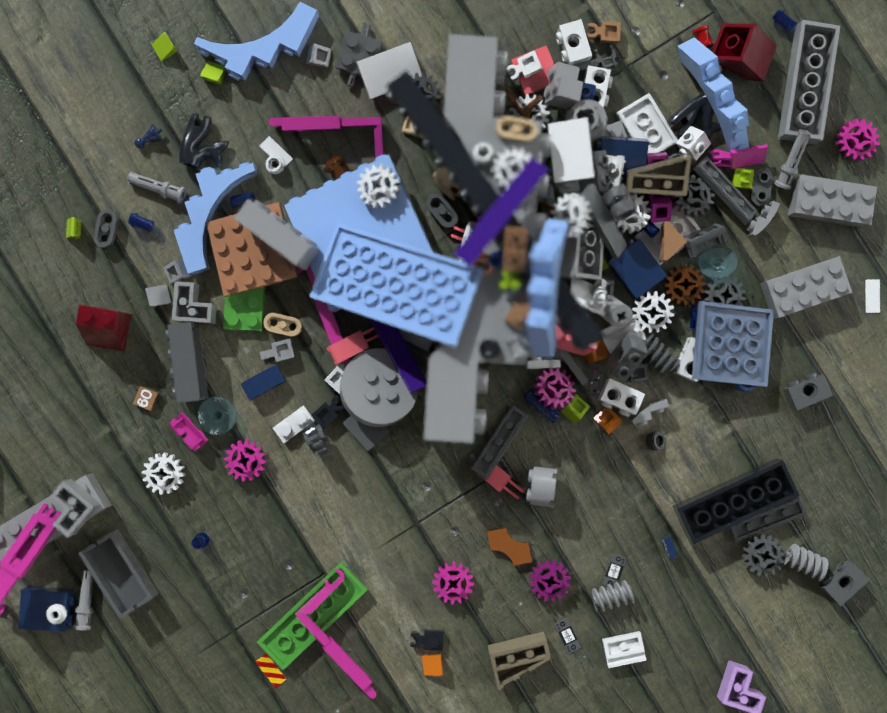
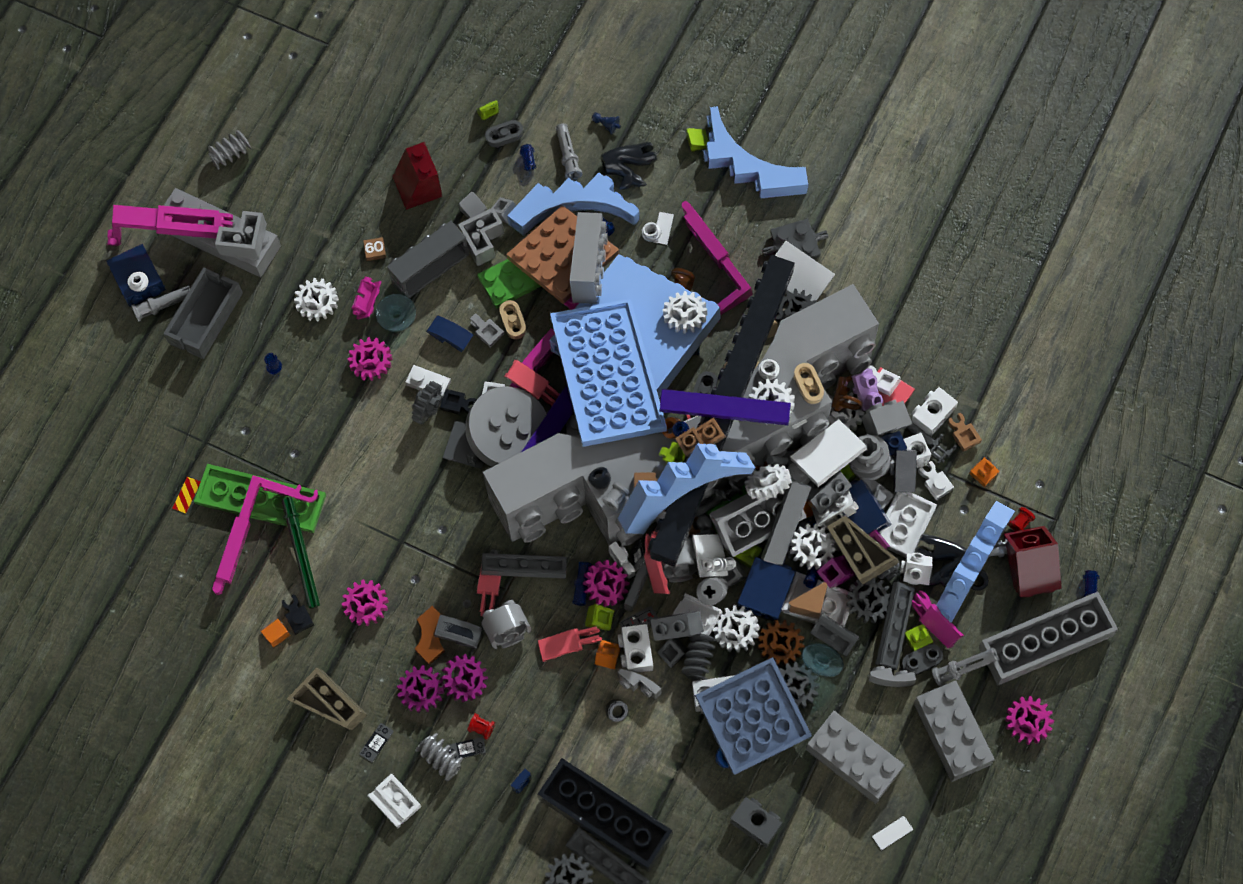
camera: 55 degrees right, 20 degrees down
lime slope [151,32,178,61] -> none
light grey slope [306,44,332,68] -> none
orange slope [584,339,609,364] -> none
flat silver wheel [602,184,637,222] -> none
none -> dark green axle [282,497,320,608]
none -> dark grey slope [434,615,482,649]
none -> magenta gear [440,654,488,702]
none -> red bush [467,713,496,740]
none -> coral arm [537,627,602,662]
none -> lavender hips [852,368,883,411]
none -> black tile [893,450,917,492]
none -> white plate [918,461,954,501]
none -> orange tile [969,457,1000,488]

